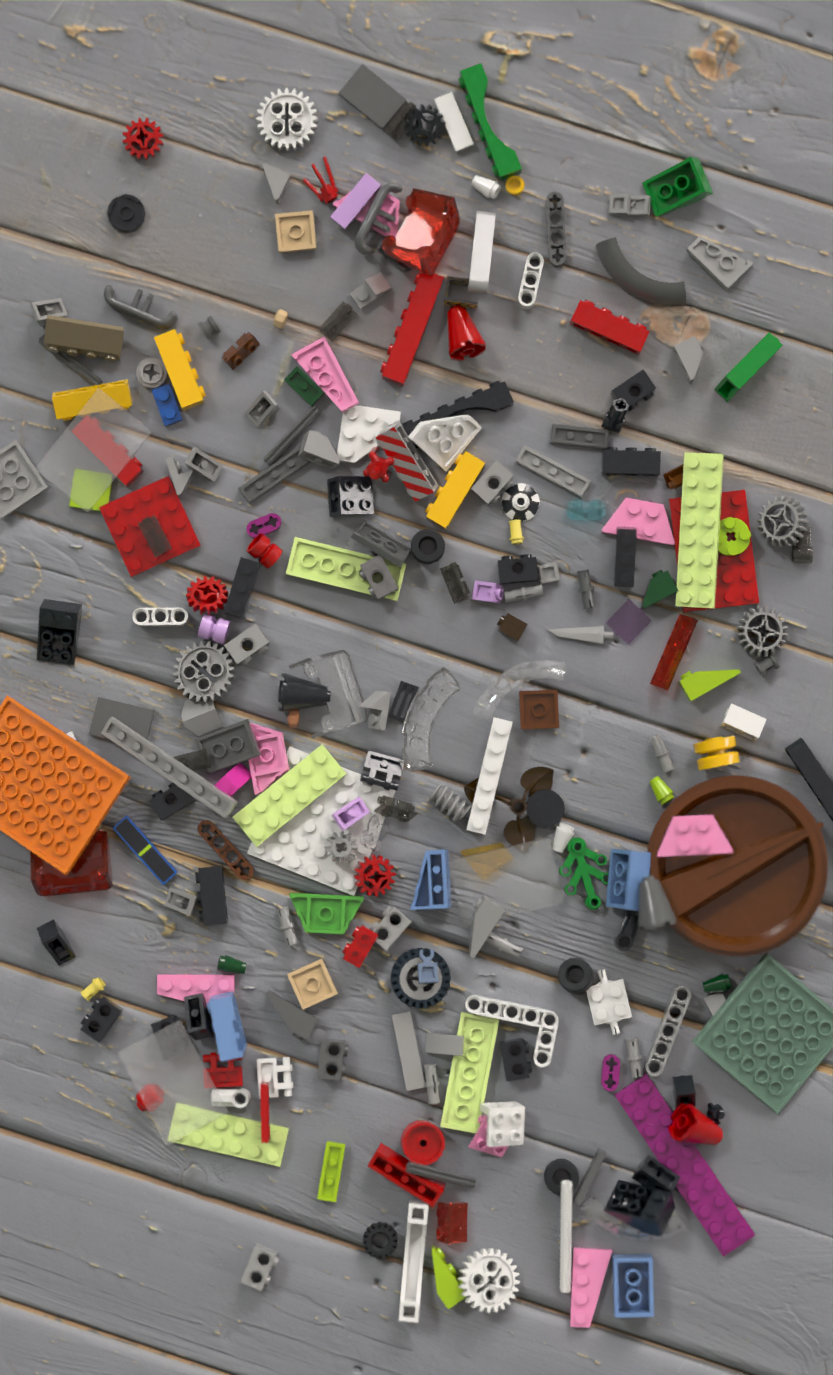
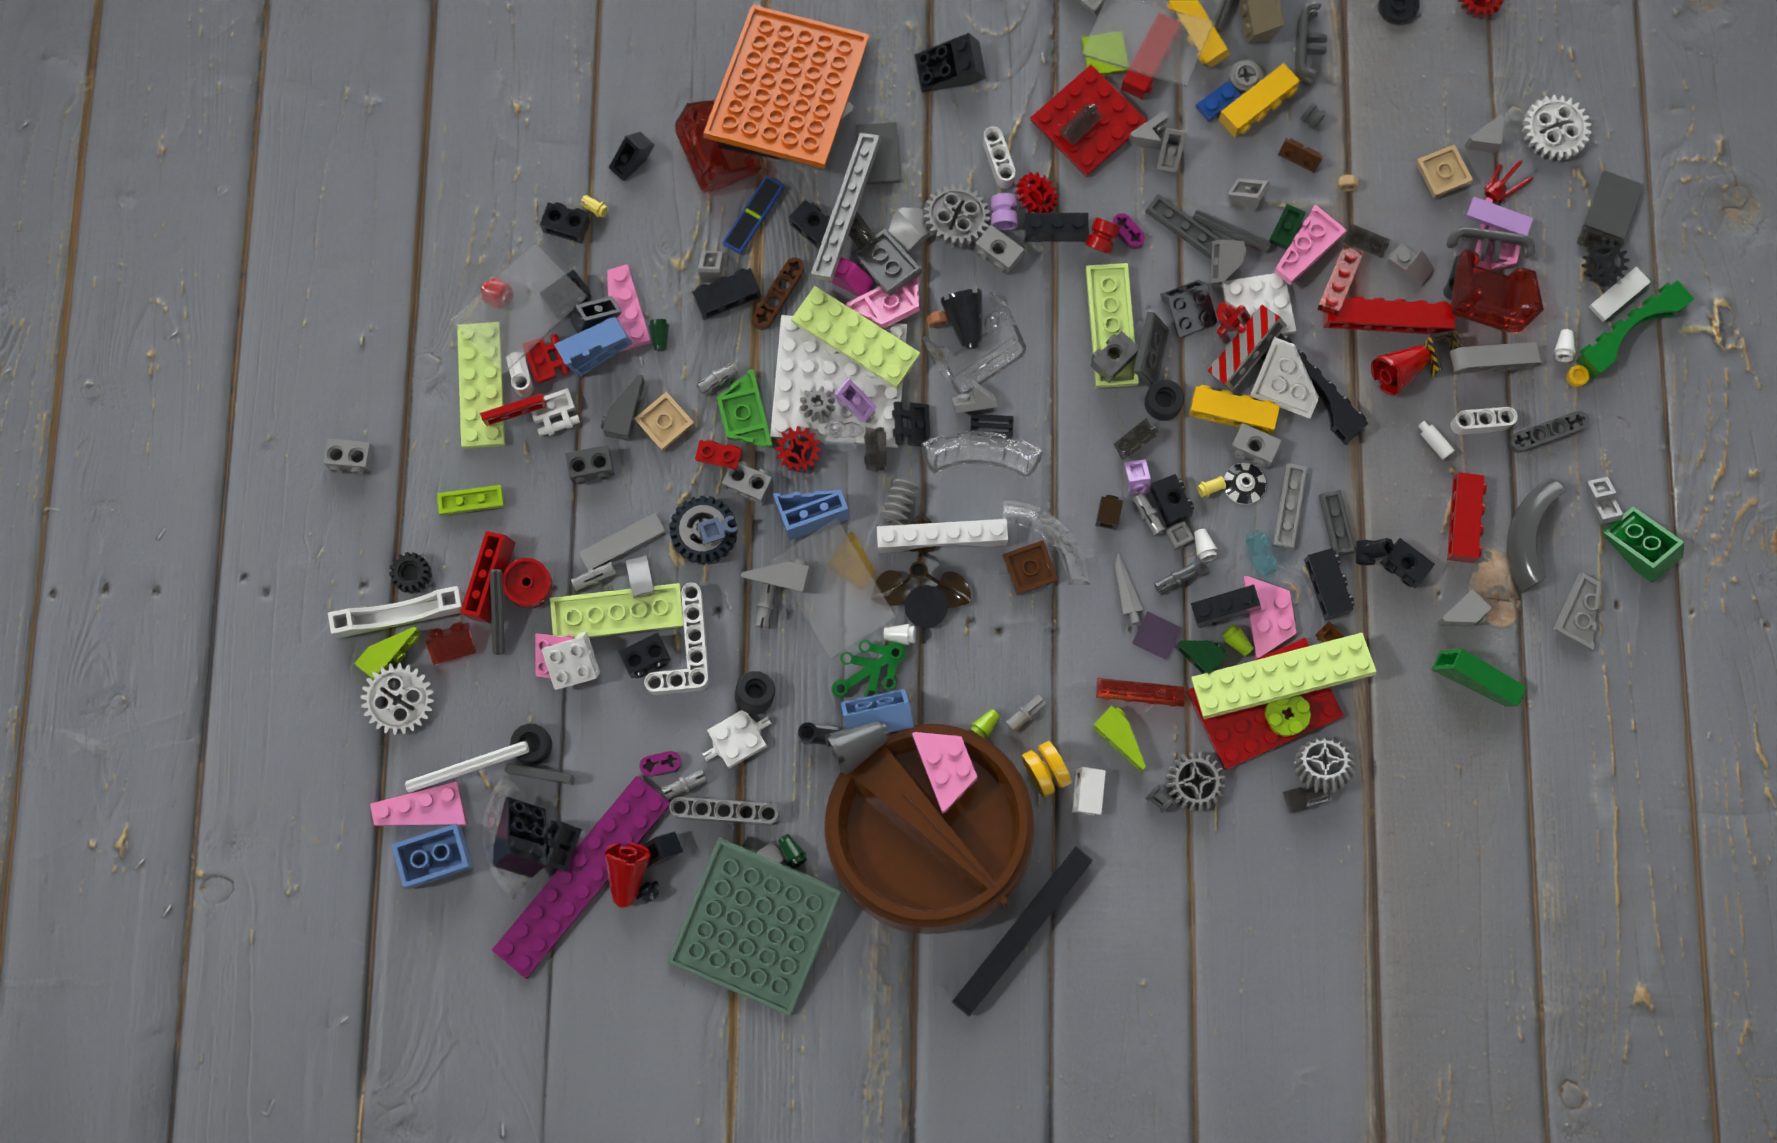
camera: 70 degrees right, 10 degrees down
none -> white cone [1194,529,1218,562]
none -> lime cone [1222,624,1254,656]
none -> clear red plate [1317,246,1364,317]
none -> white cylinder [1418,421,1455,460]

